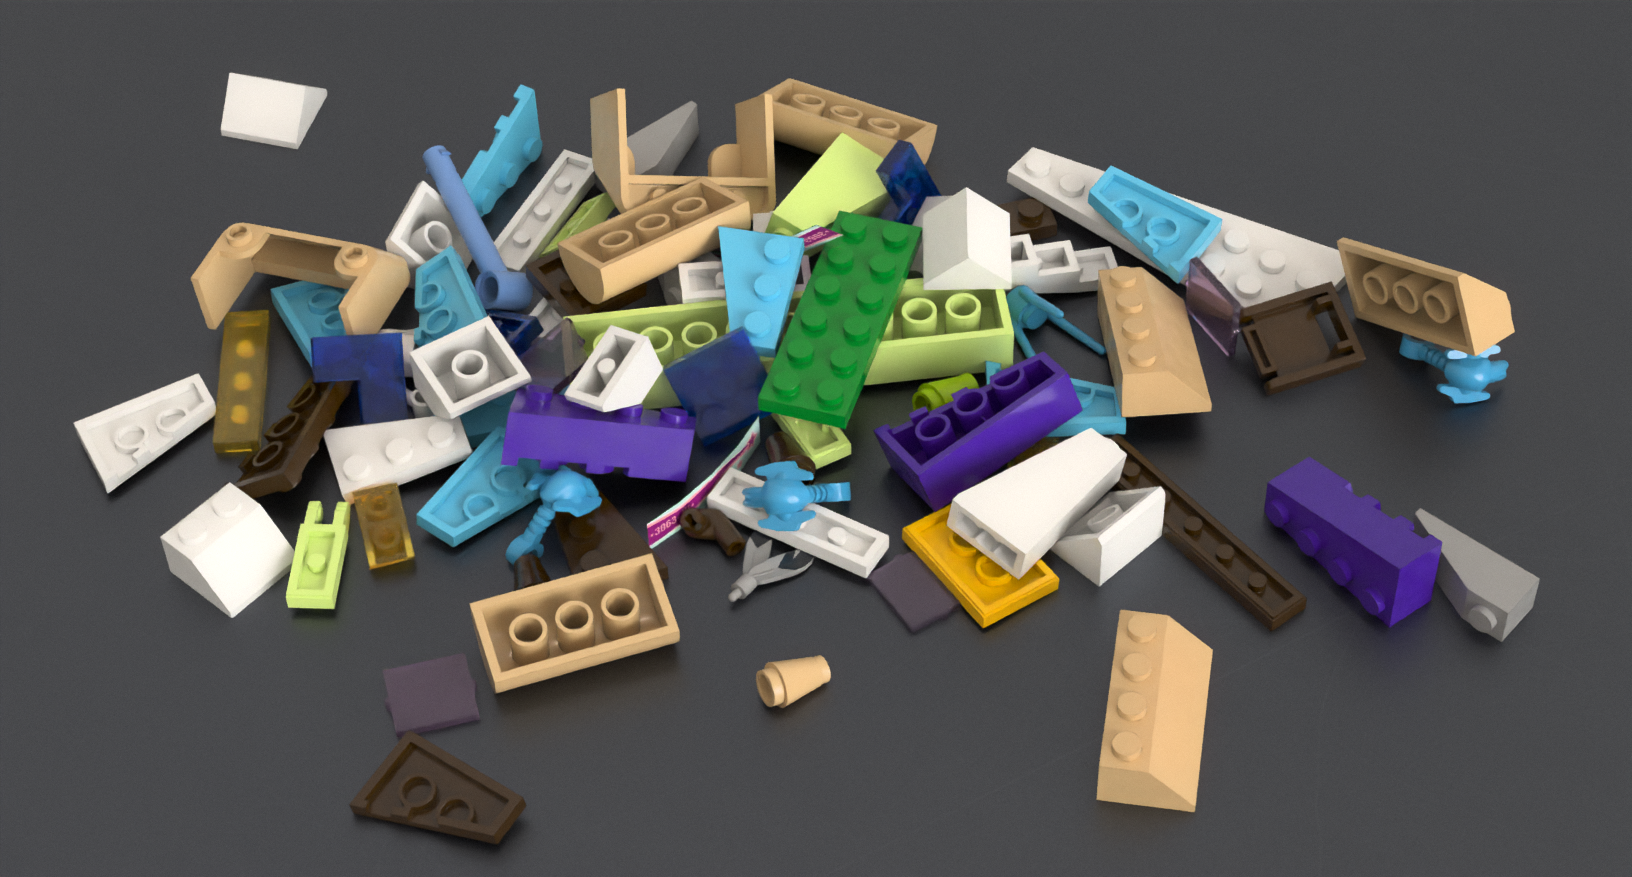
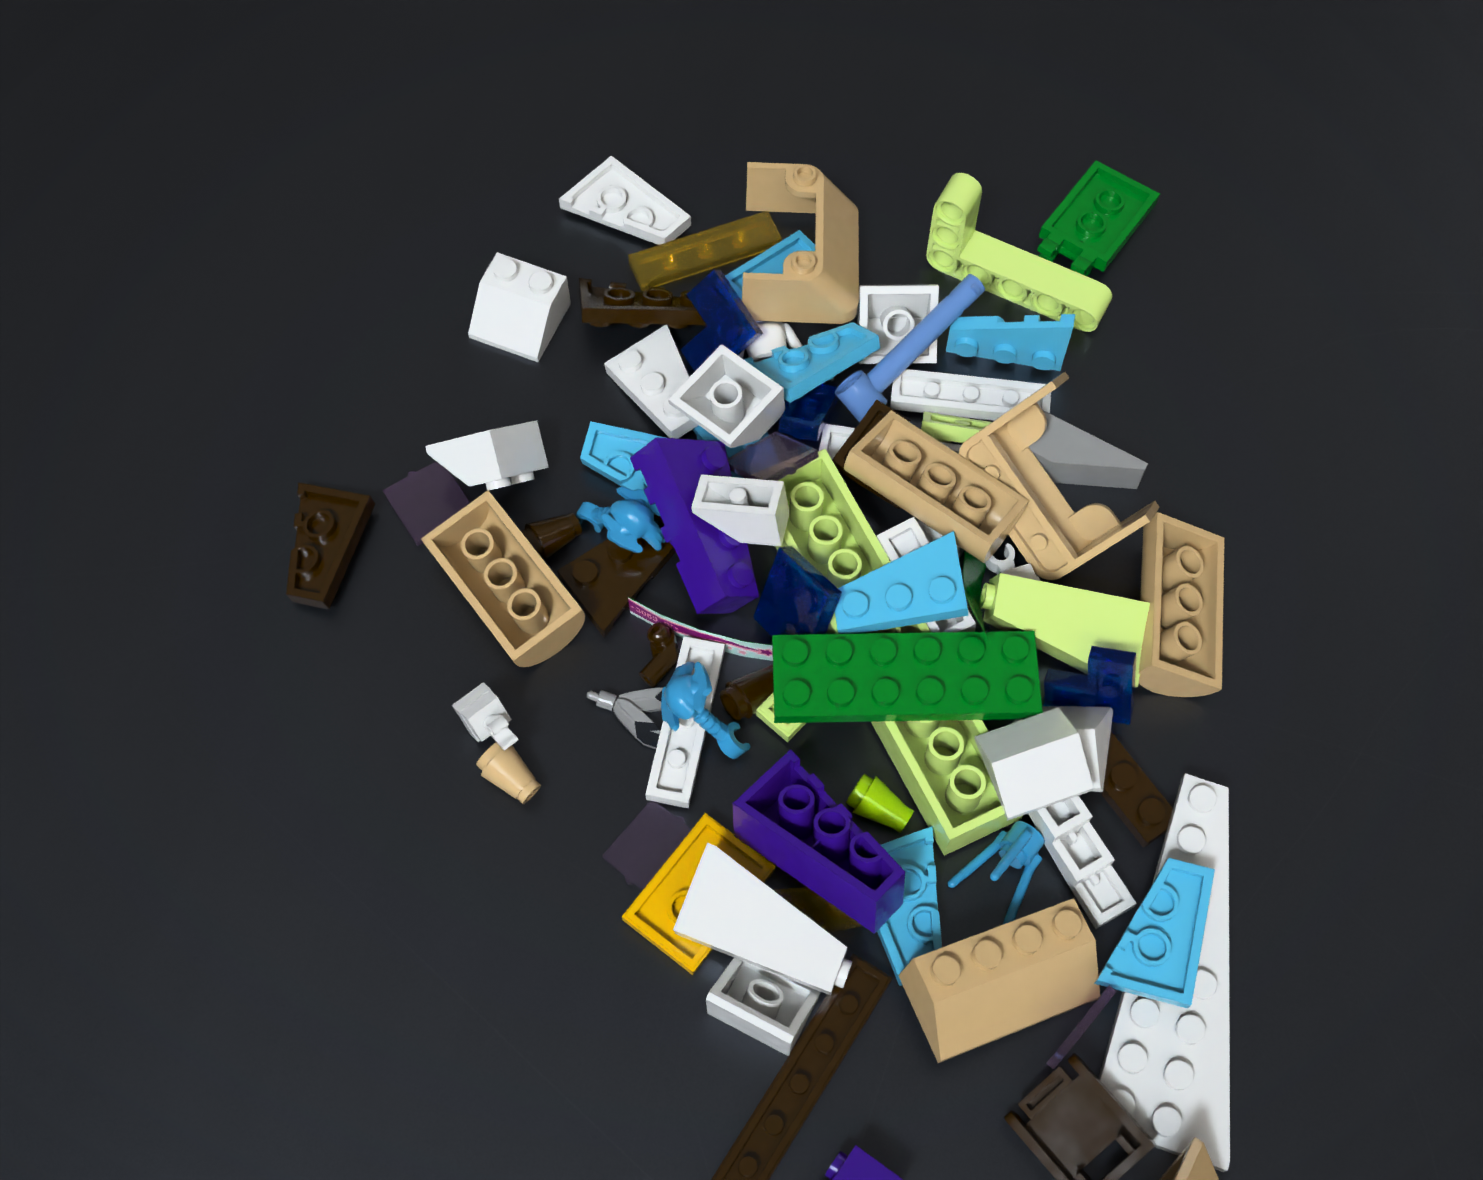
camera: 70 degrees right, 15 degrees up
white slope [221,73,327,149] -> none
yellowish green hinge [286,501,351,609] -> none
clear yellow slope [352,483,415,569] -> none
tan slope [1096,610,1213,812] -> none
none -> white slope [425,420,549,490]
none -> white piece [452,682,519,751]
none -> yellowish green beam [926,173,1112,332]
none -> green tile [1037,160,1160,277]

